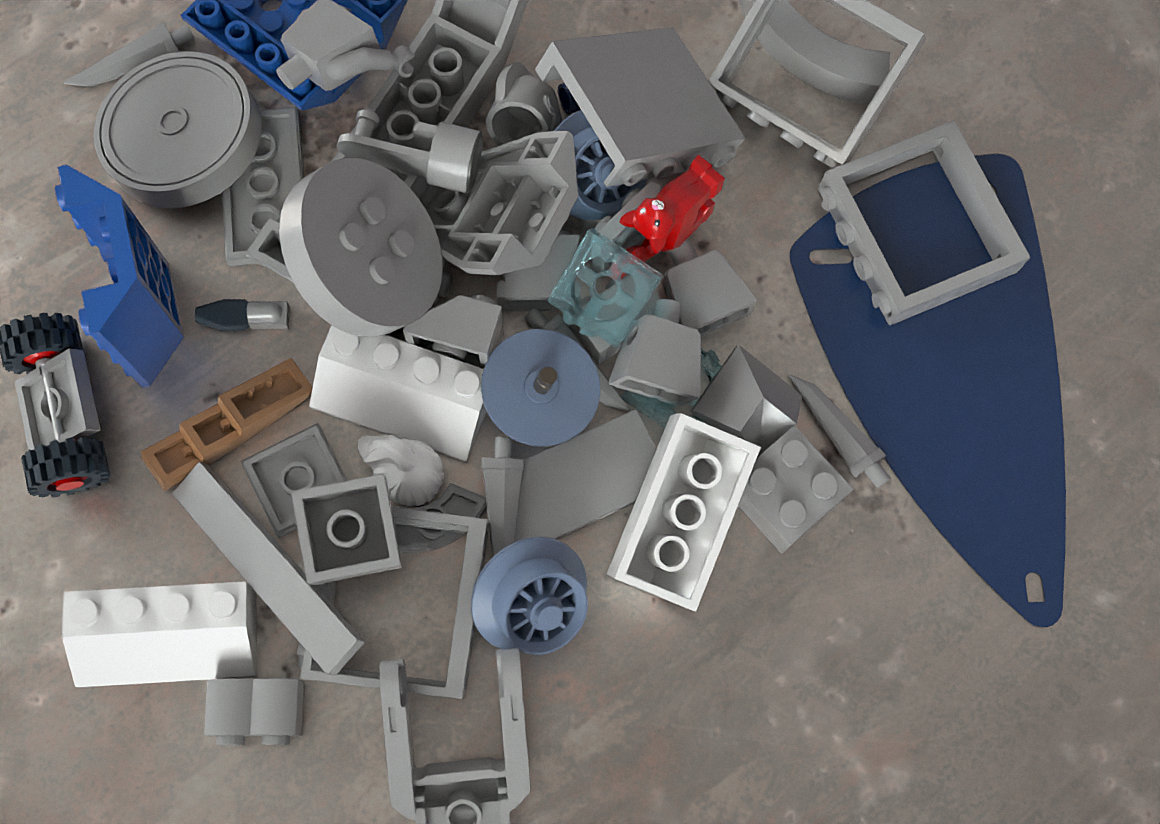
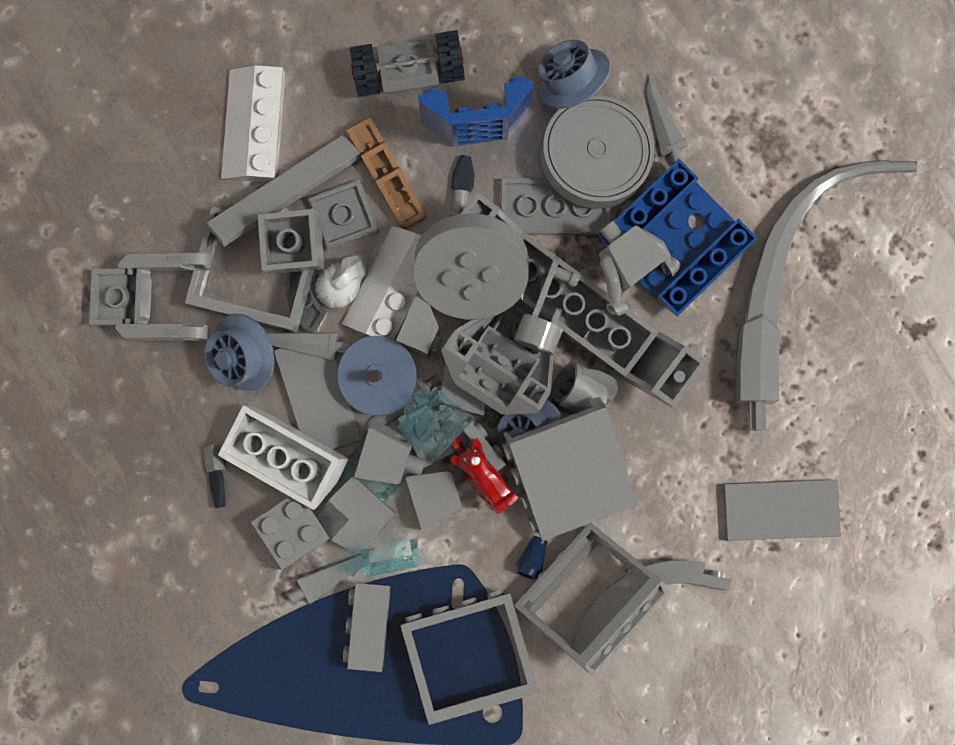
camera: 105 degrees right, 10 degrees up
light grey brick [204,679,304,745] -> none
none -> piece [203,444,226,508]
none -> light grey brick [343,583,391,672]
none -> clear light blue piece [360,538,422,577]
none -> dark blue cone [515,536,548,580]
none -> sand blue piece [538,40,611,109]

